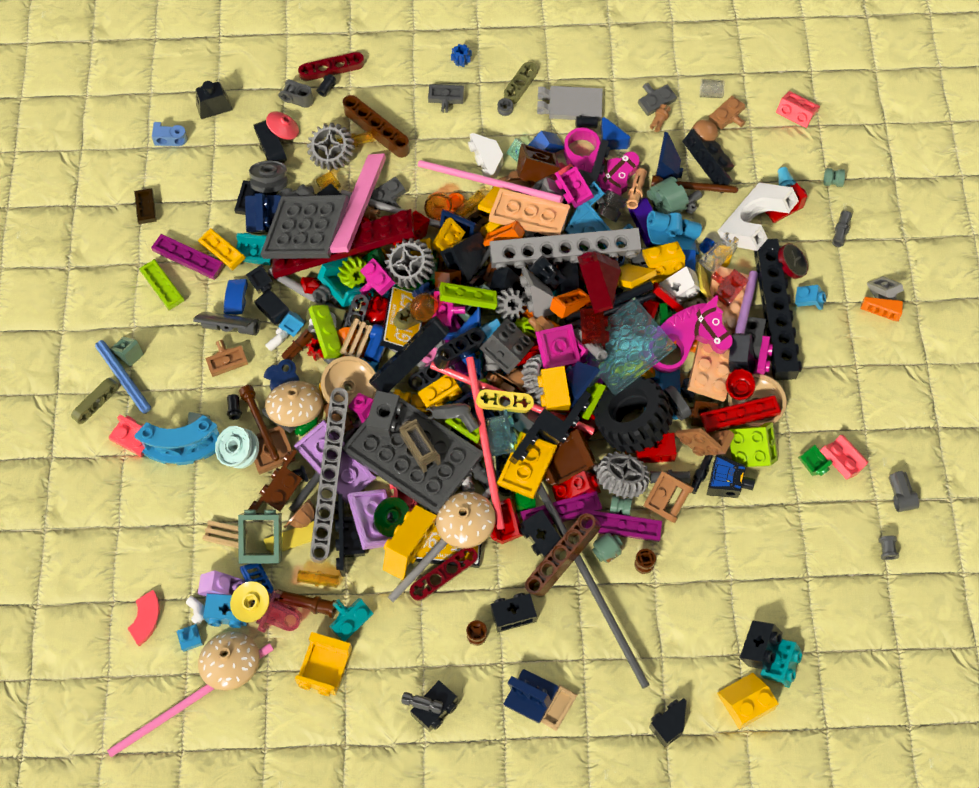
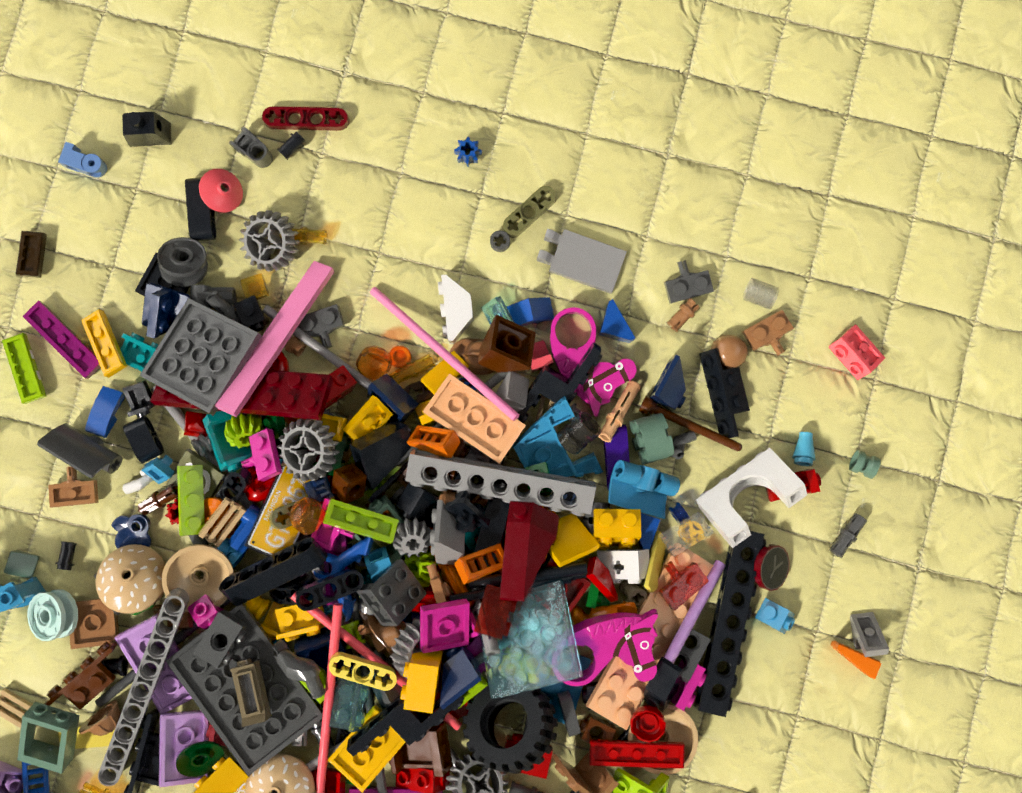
camera: 15 degrees right, 20 degrees up
reddish brown piece [239,385,279,461] -> none
reddish brown beam [343,95,410,158] -> none
dark grey plate [428,84,464,113] -> none
dark pink bracket [555,166,594,208] -> none
black pin [575,115,598,128] -> none

